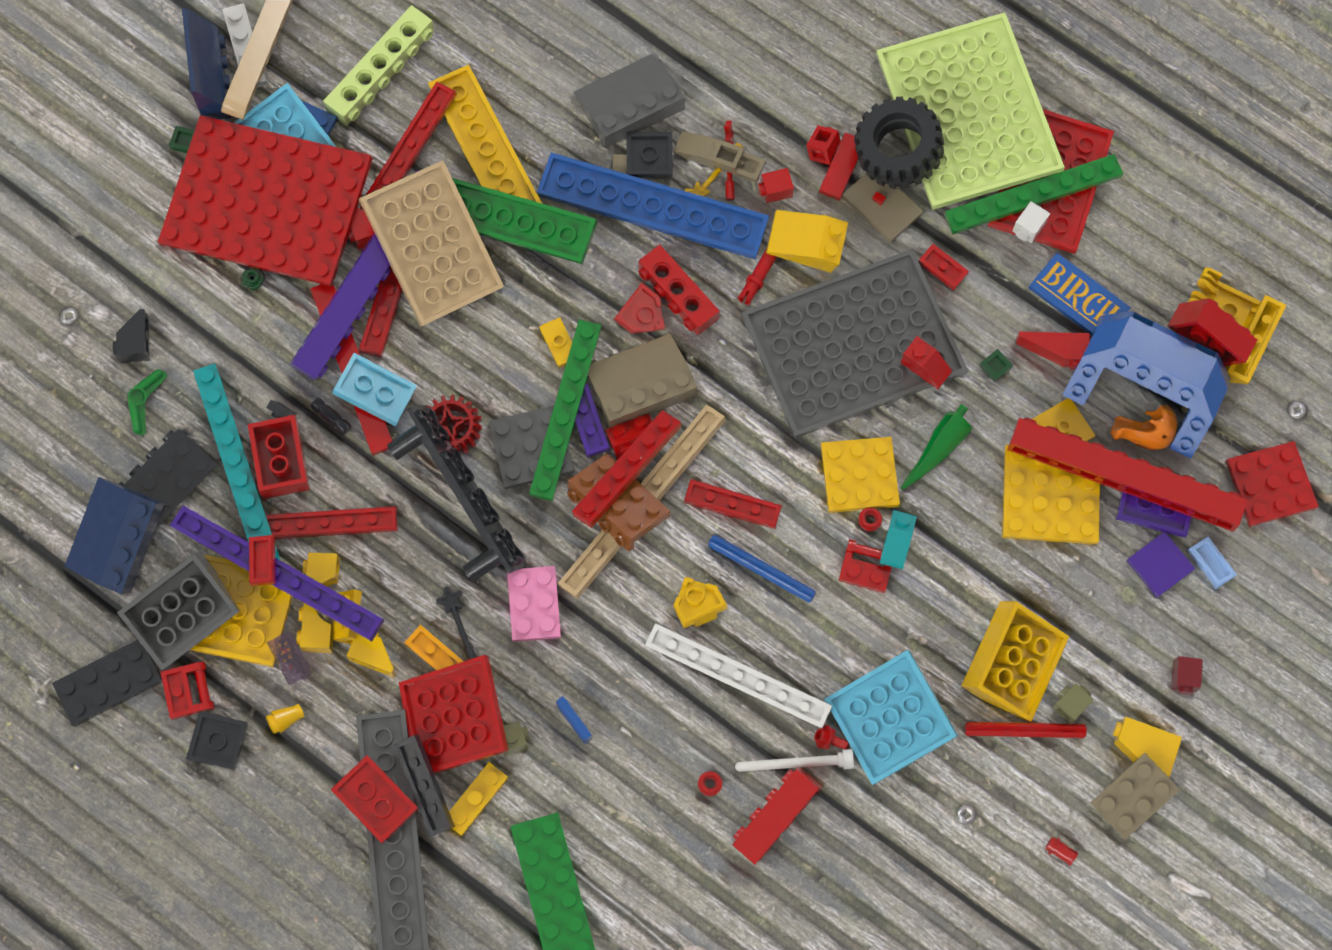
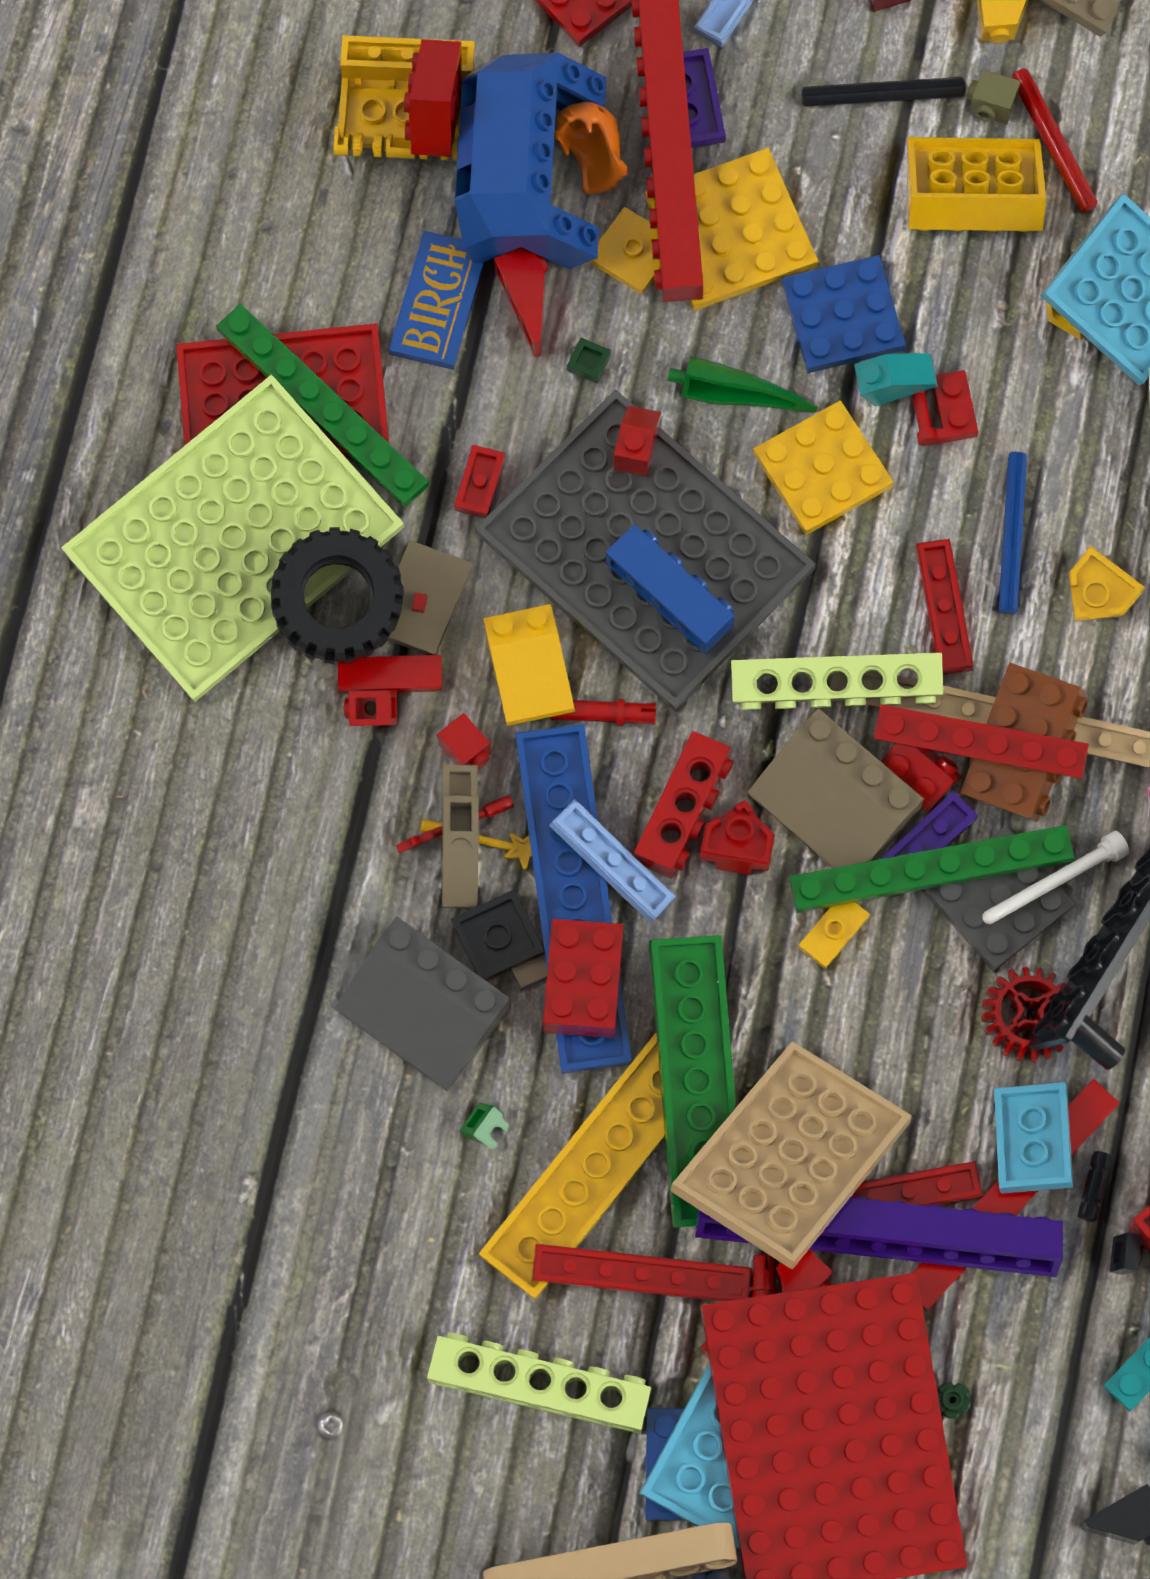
camera: 110 degrees left, 0 degrees up
red plate [858,508,882,531] -> none
white brick [1013,202,1050,243] -> none
dark purple tile [1126,531,1195,598] -> none
none -> tile [459,1102,509,1148]
none -> red brick [543,919,623,1038]
none -> light blue tile [549,799,676,923]
none -> blue brick [606,524,734,654]
none -> yellowish green brick [731,653,943,710]
none -> blue plate [782,255,906,373]
none -> black axle [801,77,966,106]
none -> white piece [982,831,1129,924]

